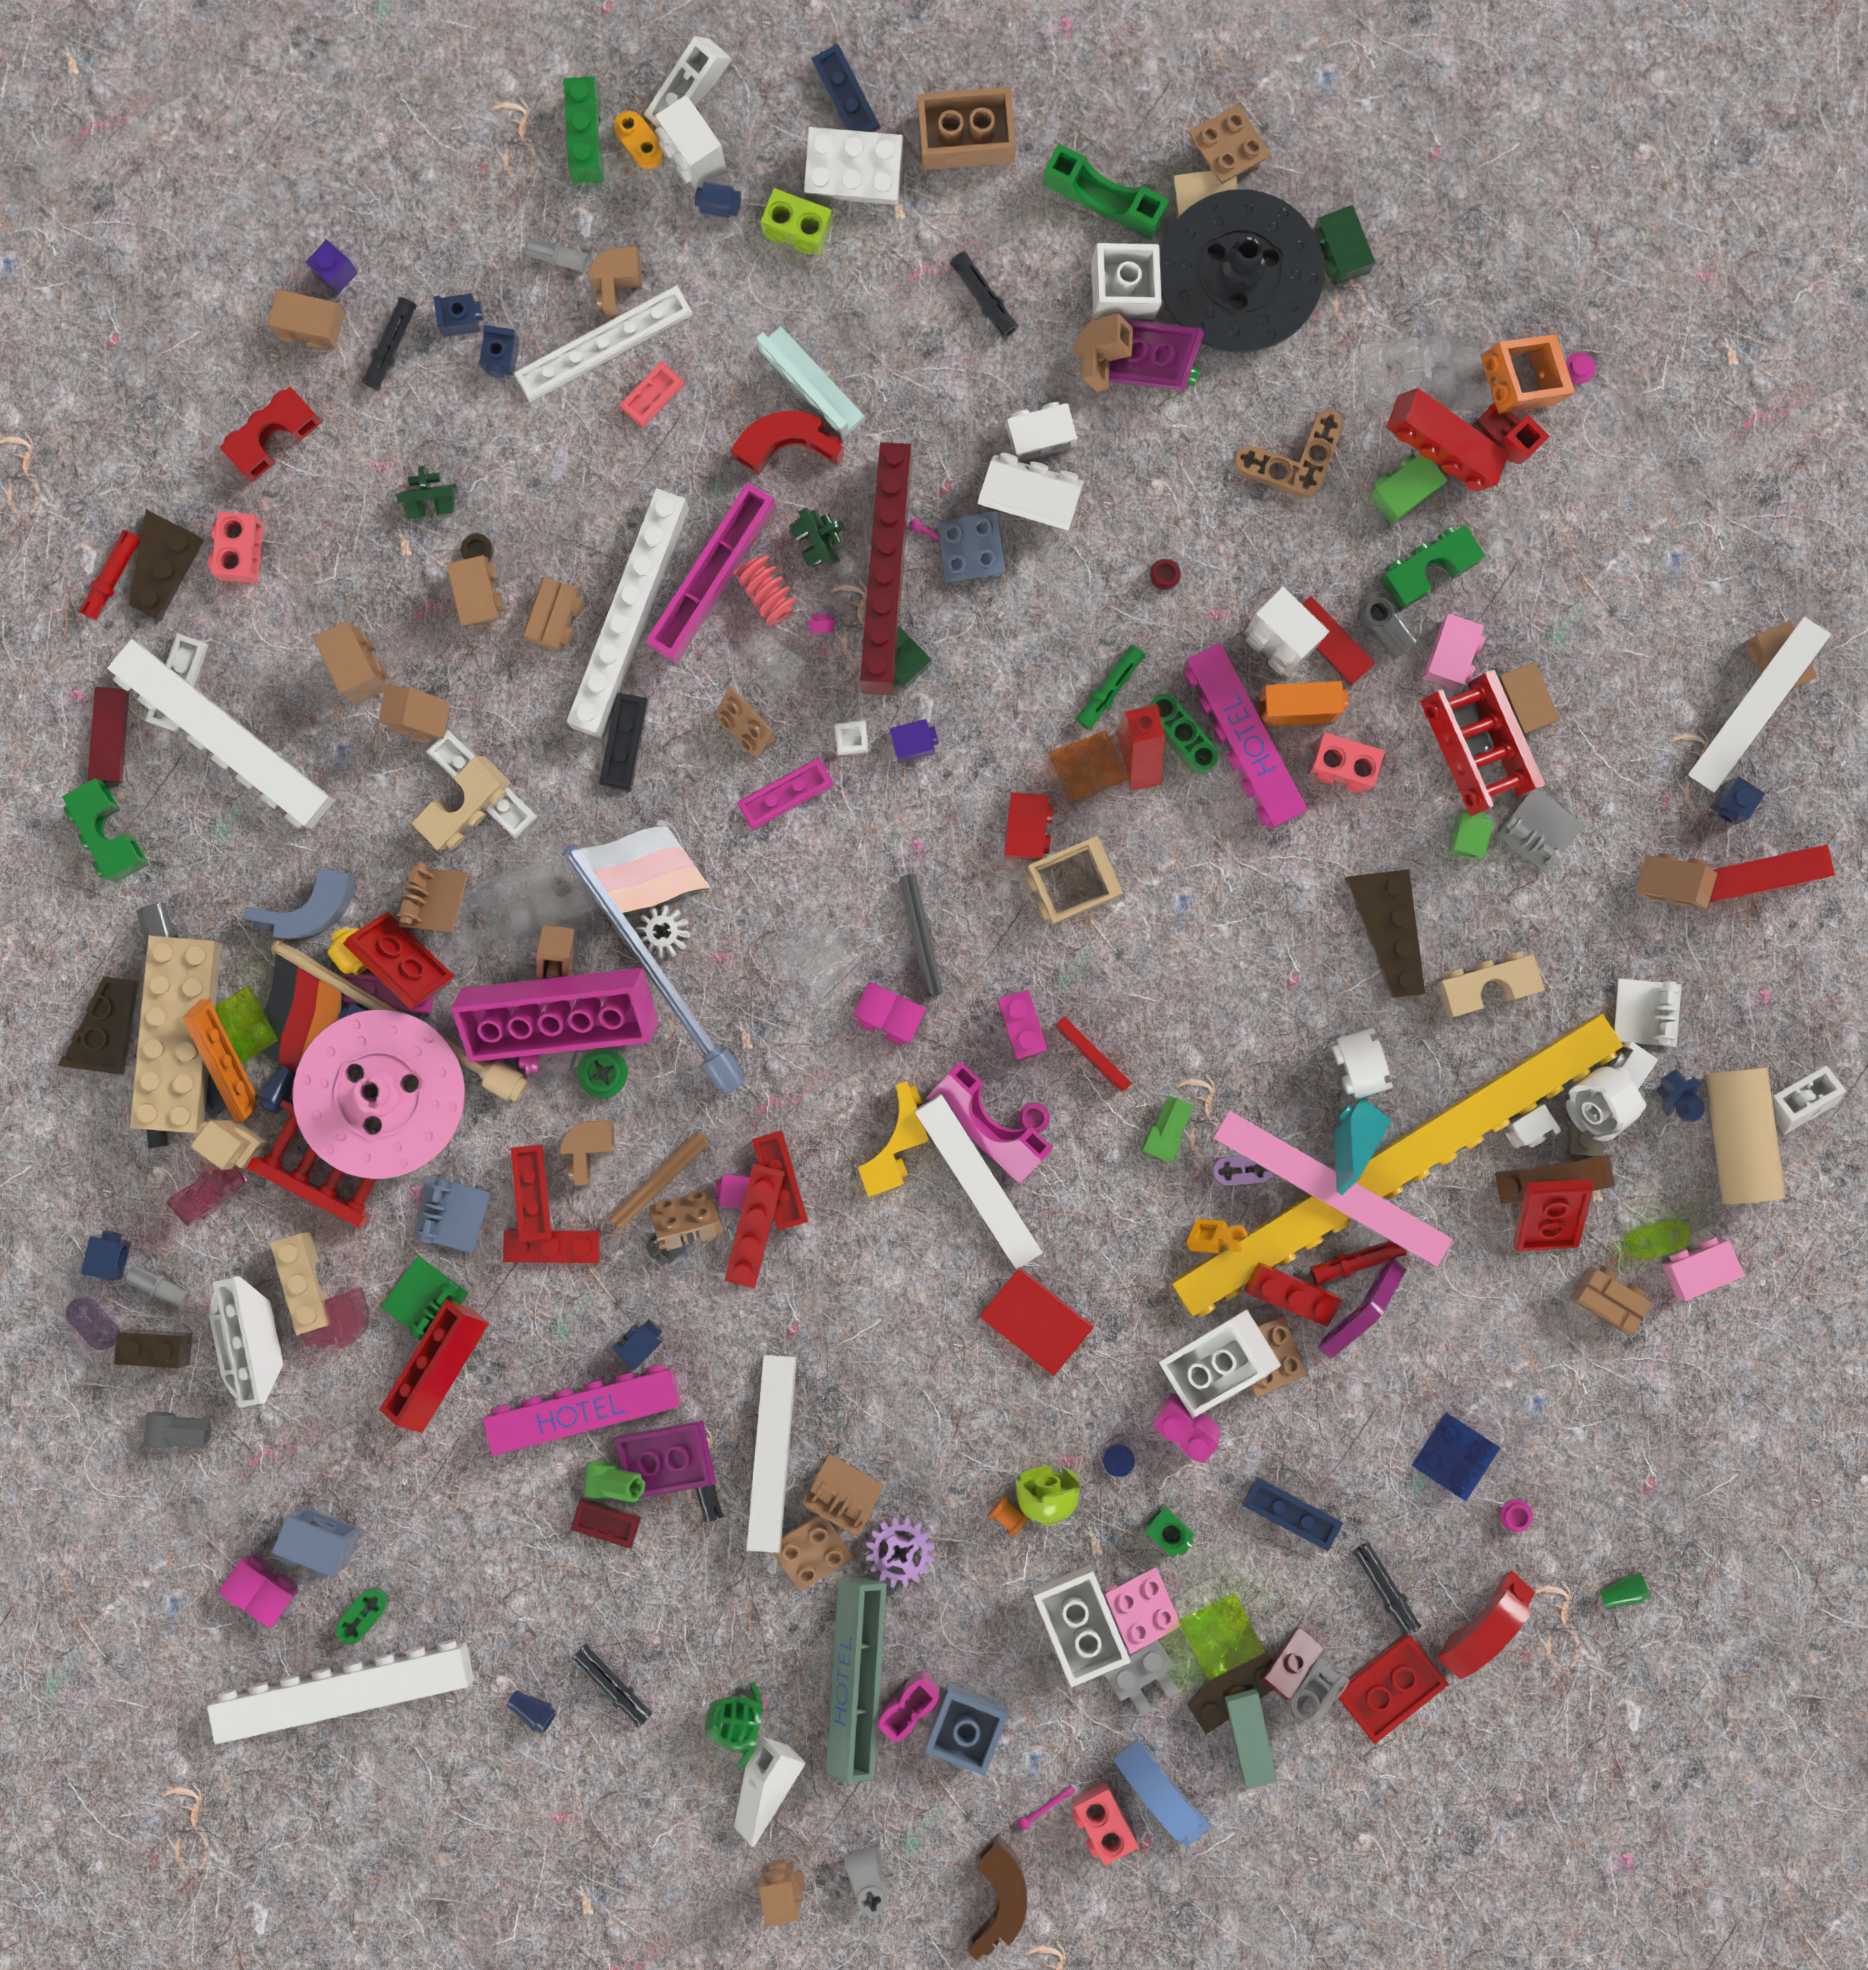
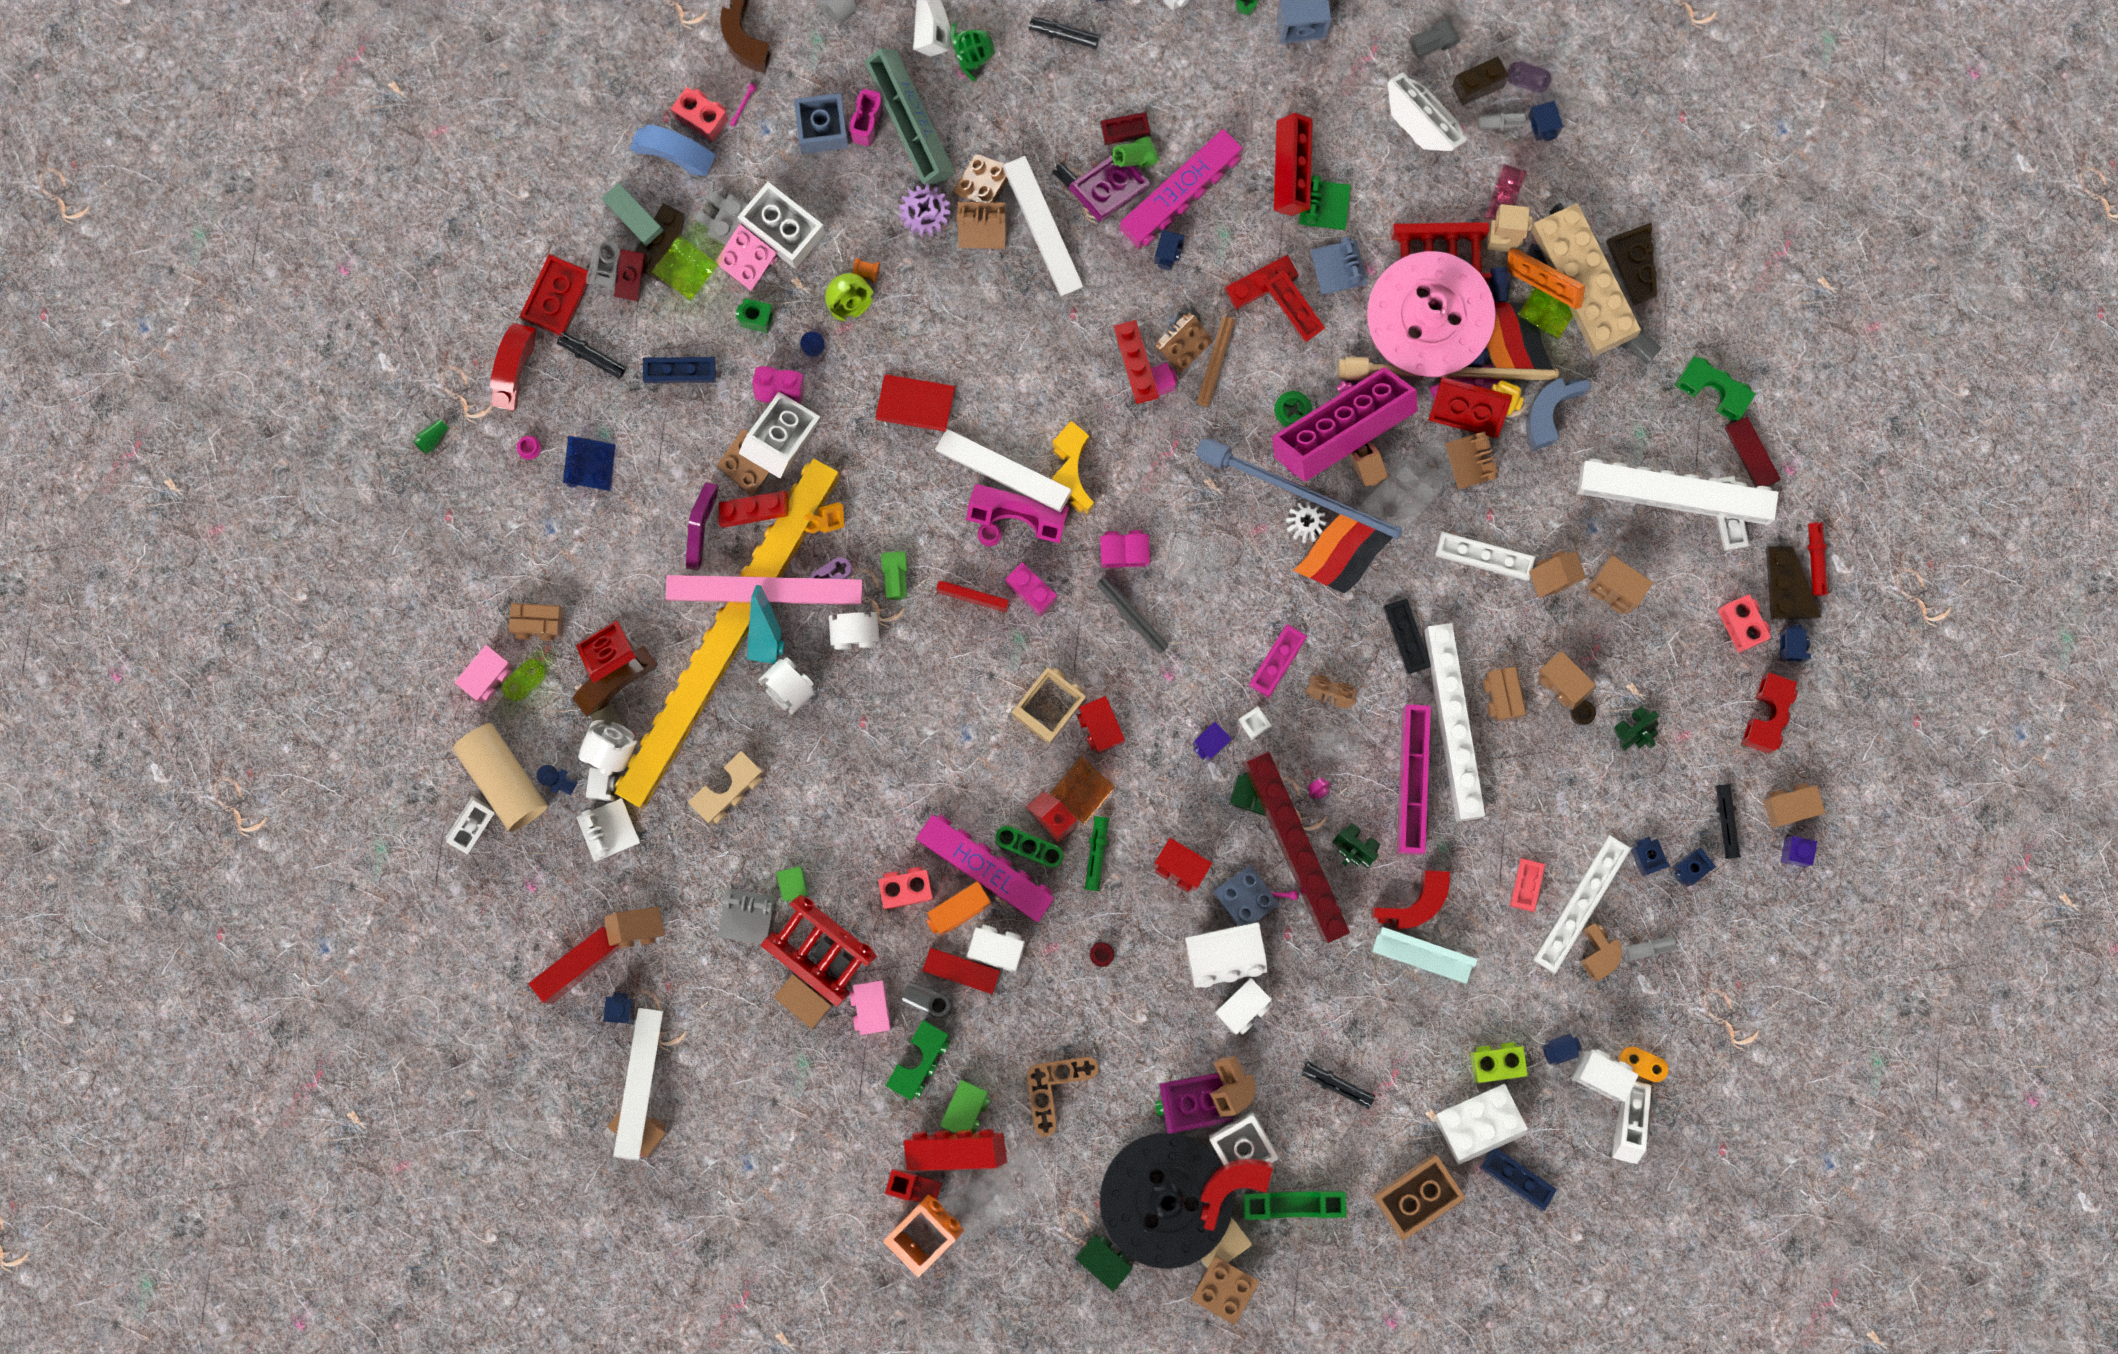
camera: 150 degrees right, 5 degrees down
tan arch [270,1232,337,1335] -> none
clear pink brick [302,1288,369,1350] -> none
tan arch [411,756,511,851] -> none
medium nougat brick [560,1120,615,1186] -> none
green arch [563,76,604,184] -> none
coral piece [733,555,797,627] -> none
red plate [751,1130,809,1231] -> none
red pin [1310,1240,1407,1286] -> none
dark brown wing [1345,869,1425,998] -> none
white brick [1506,1104,1561,1149] -> none
dark pink plate [1565,352,1595,384] -> none
none -> white brick [829,612,879,650]
none -> red brick [1152,838,1212,893]
none -> red arch [1201,1159,1273,1231]
none -> dark blue brick [1780,625,1811,662]

